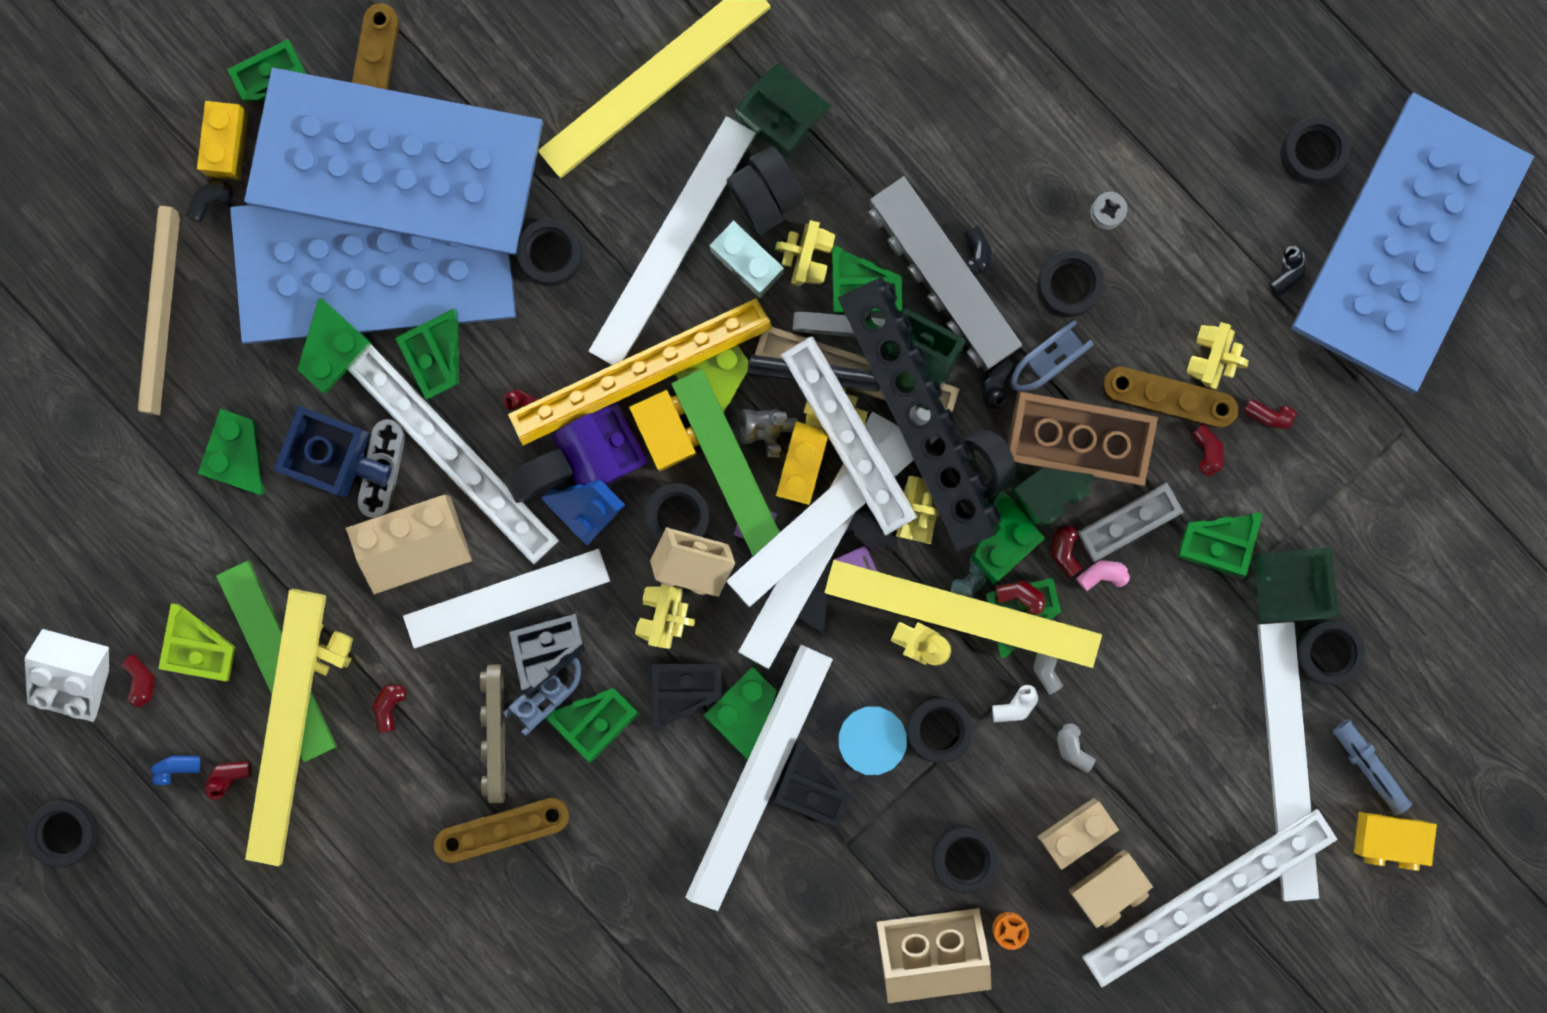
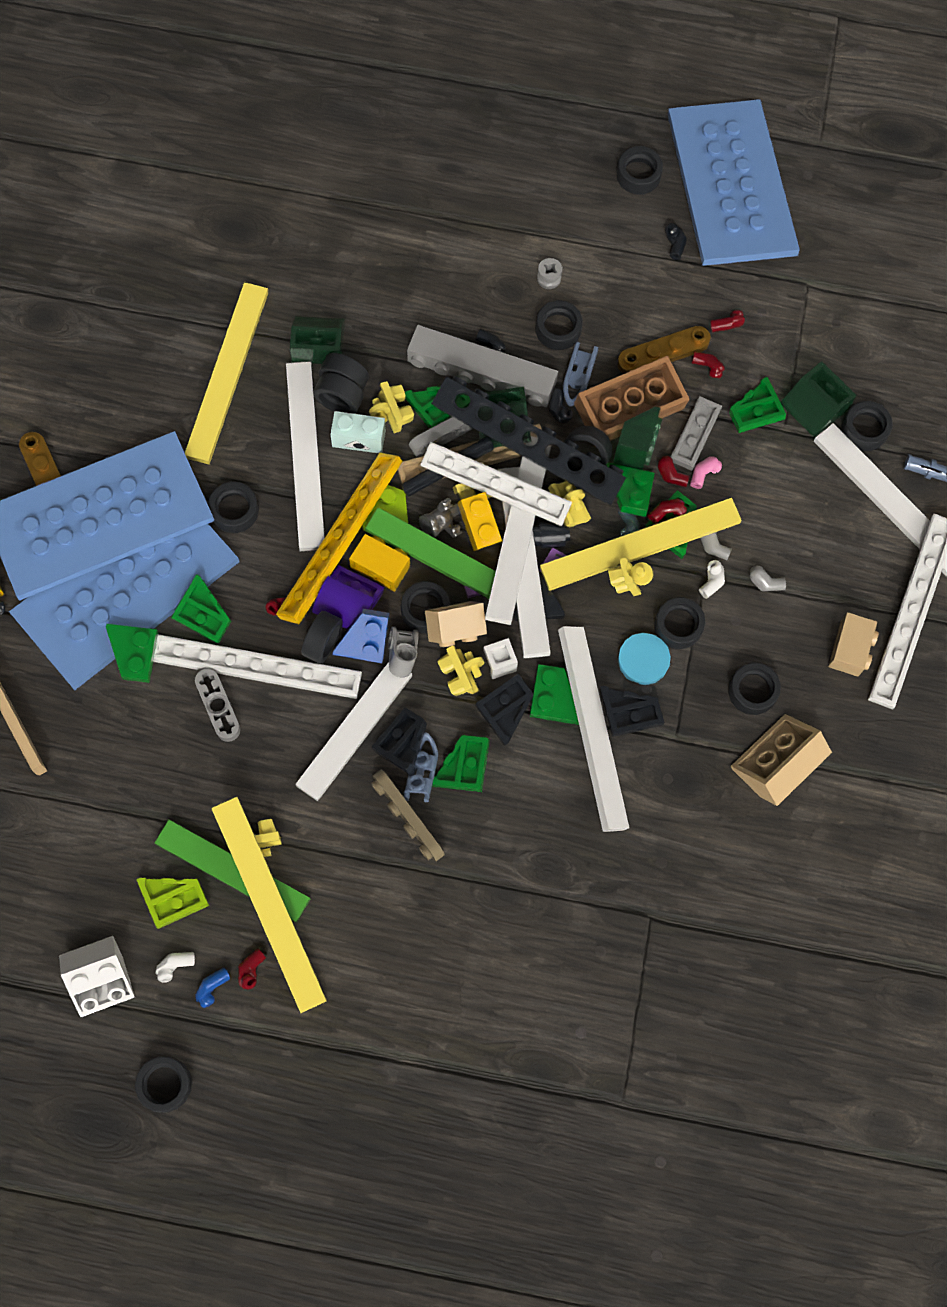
camera: 40 degrees left, 15 degrees down
dark red arm [121,654,155,707] -> none
green wing [198,409,265,496] -> none
dark blue brick [273,406,392,498] -> none
tan slope [346,494,472,594] -> none
dark red arm [373,684,406,733] -> none
pearl gold plate [434,798,570,863] -> none
orange wheel [992,912,1029,950] -> none
tan brick [1037,798,1119,870] -> none
light yellow hips [1187,322,1249,390] -> none
none -> white arm [156,952,195,983]
none -> light grey piece [388,626,419,678]
none -> white panel [484,638,518,679]

